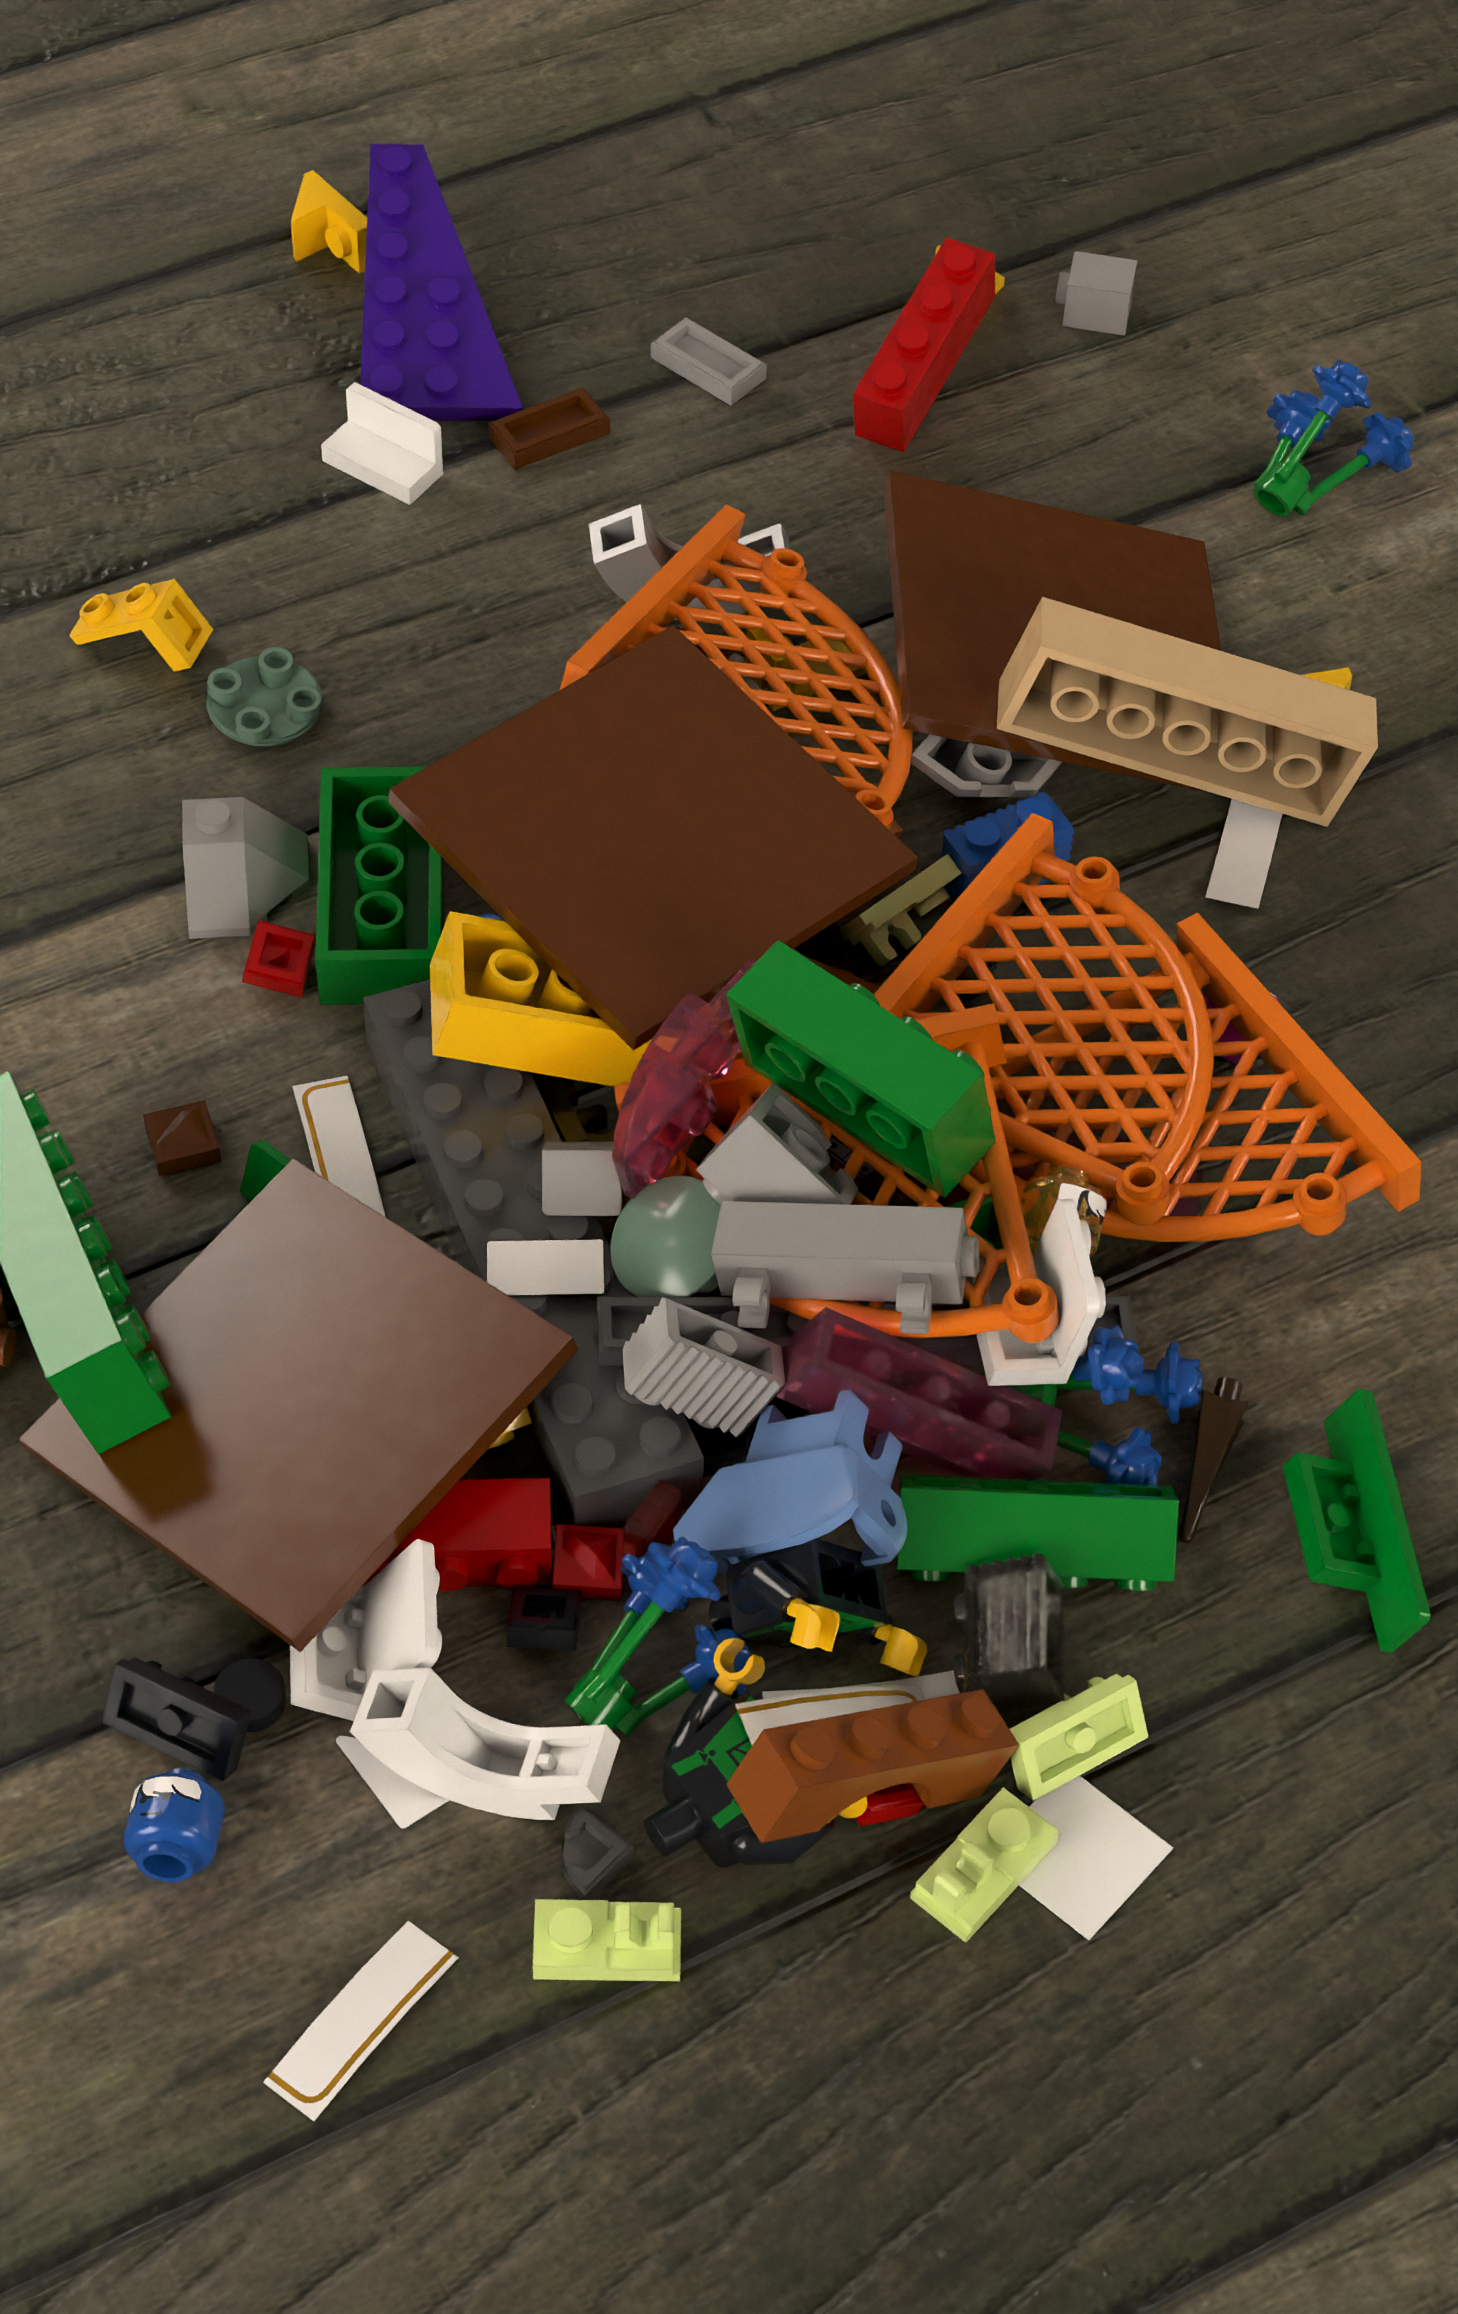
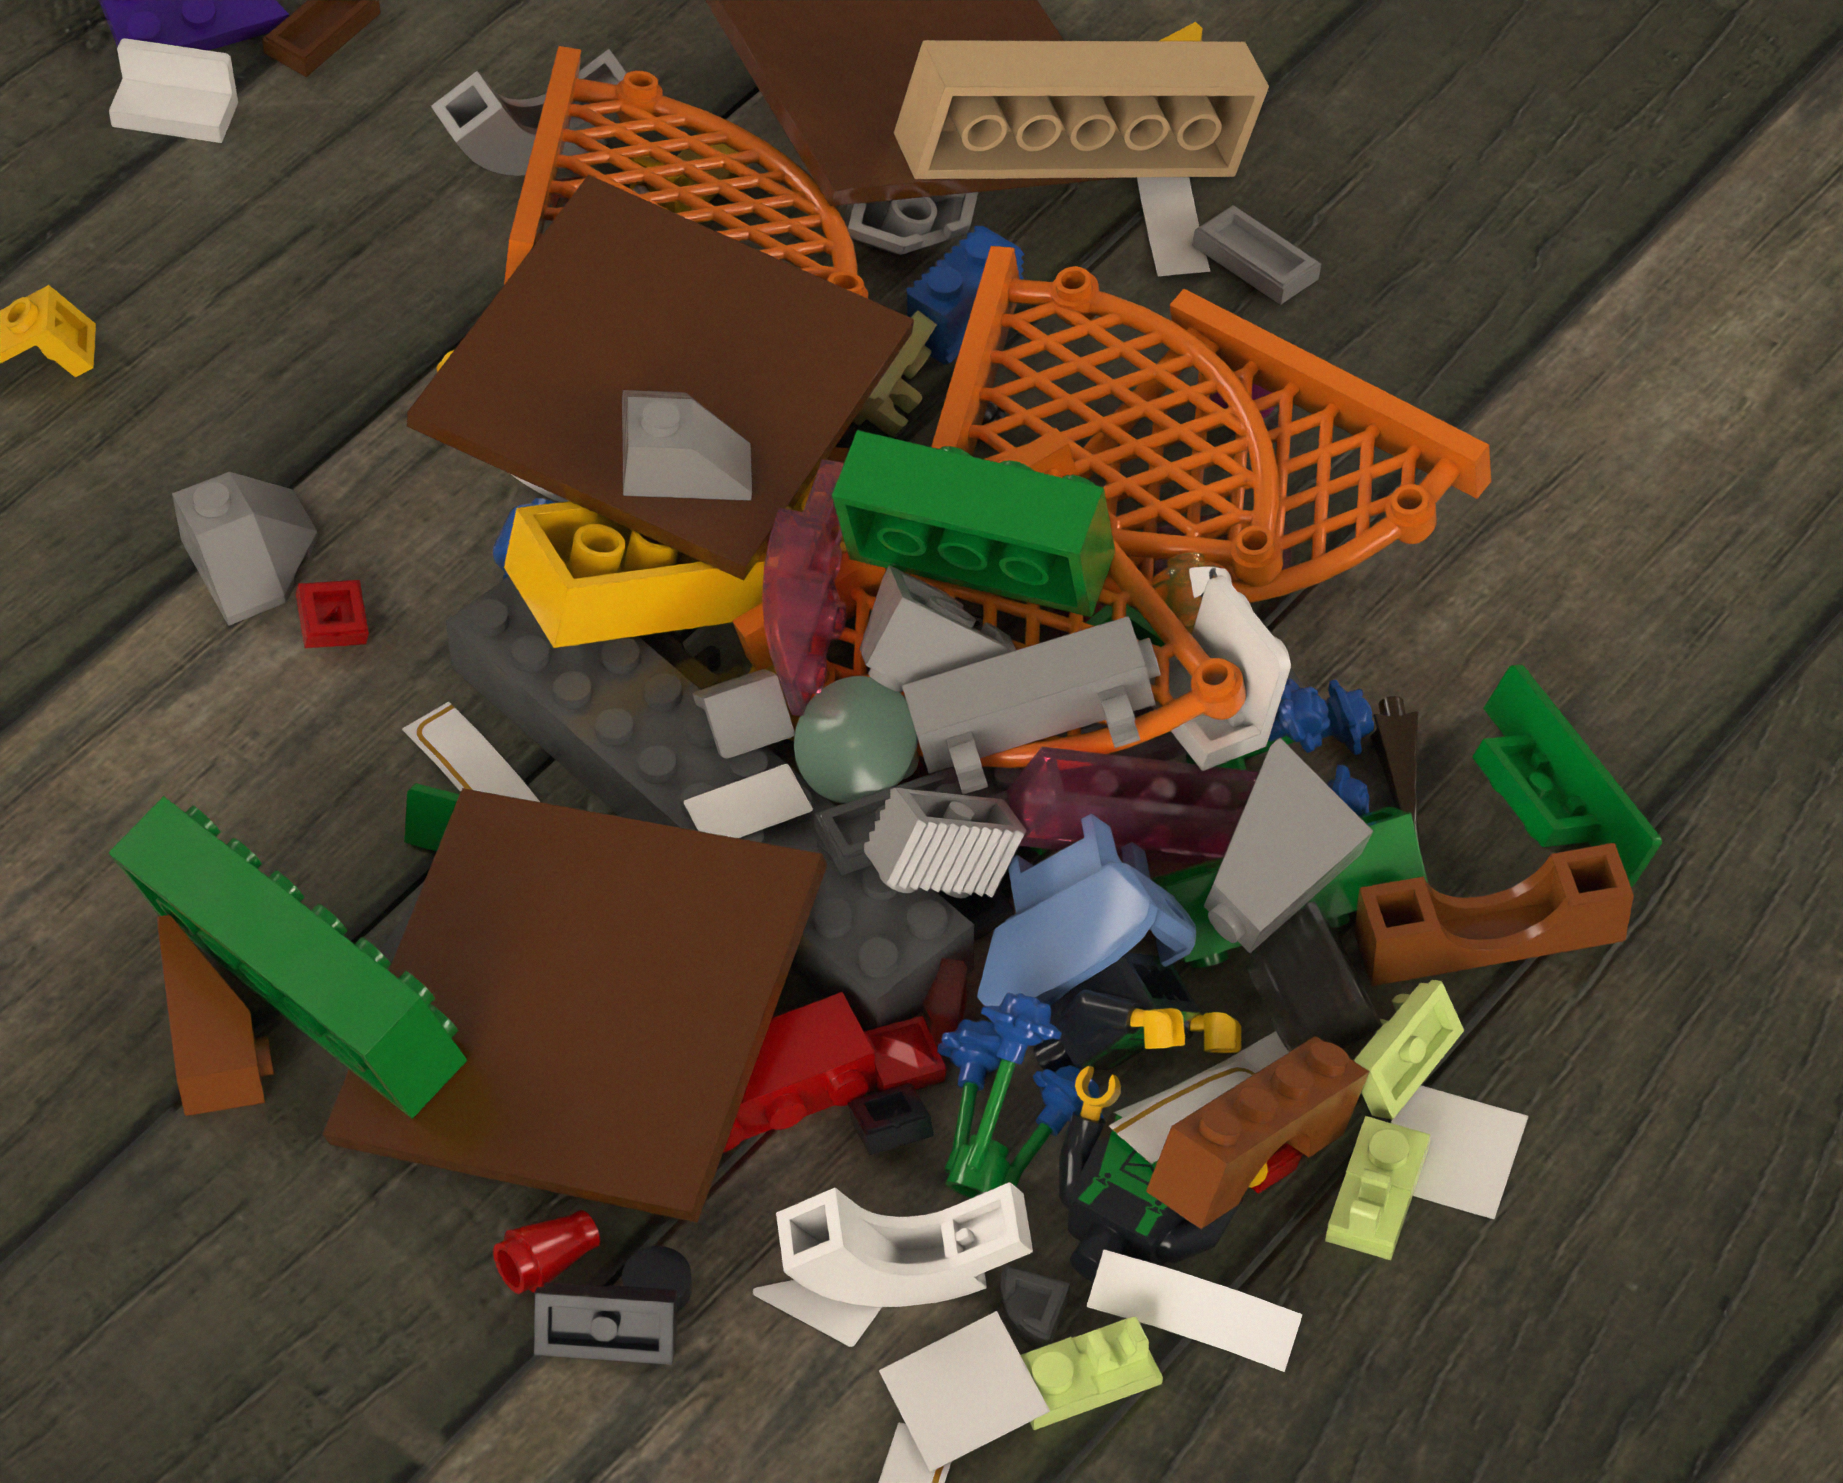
camera: 20 degrees left, 0 degrees up
blue head [123,1768,225,1882] -> none
reddish brown tile [143,1100,221,1176] -> none
sand green dish [206,647,323,746] -> none
white bracket [290,1539,442,1721] -> none
green brick [315,766,444,1005] -> none
none -> red cone [493,1210,600,1294]
none -> light grey slope [622,390,752,500]
none -> white sticker [879,1311,1050,1472]
none -> white sticker [1086,1250,1302,1372]
none -> light grey tile [1192,205,1321,305]
none -> light grey slope [1204,738,1373,953]
none -> dark orange arch [1354,843,1634,986]

